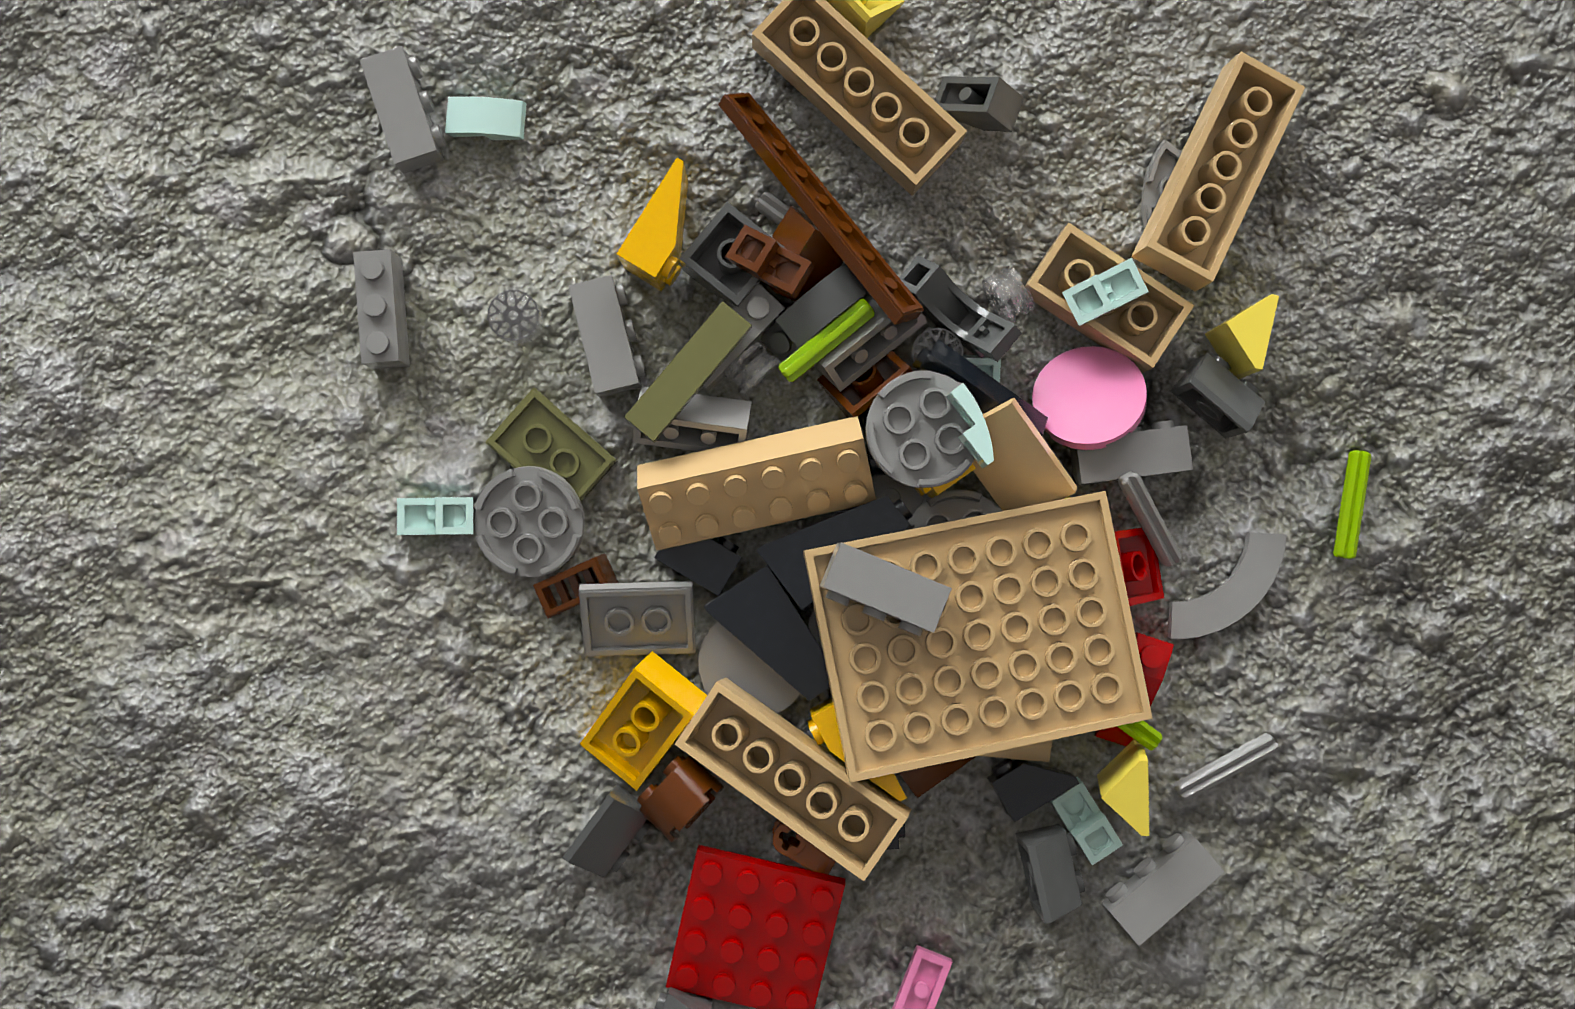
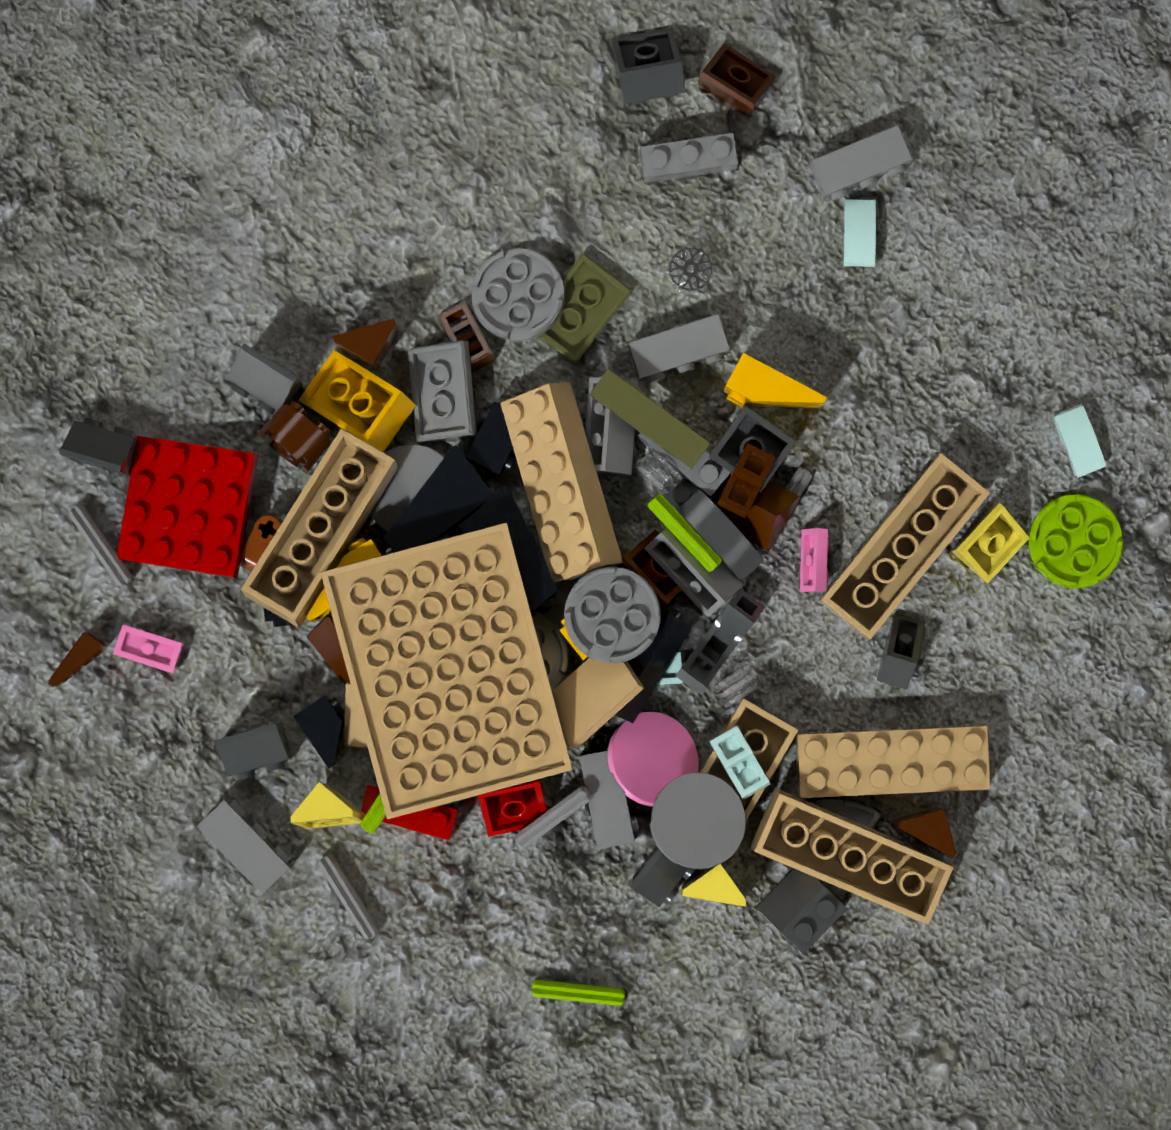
camera: 90 degrees right, 0 degrees up
light aqua slope [397,497,473,535] -> none
reddish brown tile [718,93,924,325] -> none
light grey brick [819,542,952,636] -> none
light aqua slope [947,383,994,468] -> none
light aqua slope [1050,777,1123,865] -> none
light grey tile [1168,532,1287,639] -> none
none -> reddish brown slope [333,319,399,370]
none -> dark grey slope [611,27,686,104]
none -> light grey tile [650,773,746,869]
none -> reddish brown slope [698,43,776,117]
none -> dark grey slope [756,868,847,954]
none -> tan brick [795,726,990,798]
none -> bright pink plate [800,528,830,592]
none -> reddish brown slope [891,807,956,859]

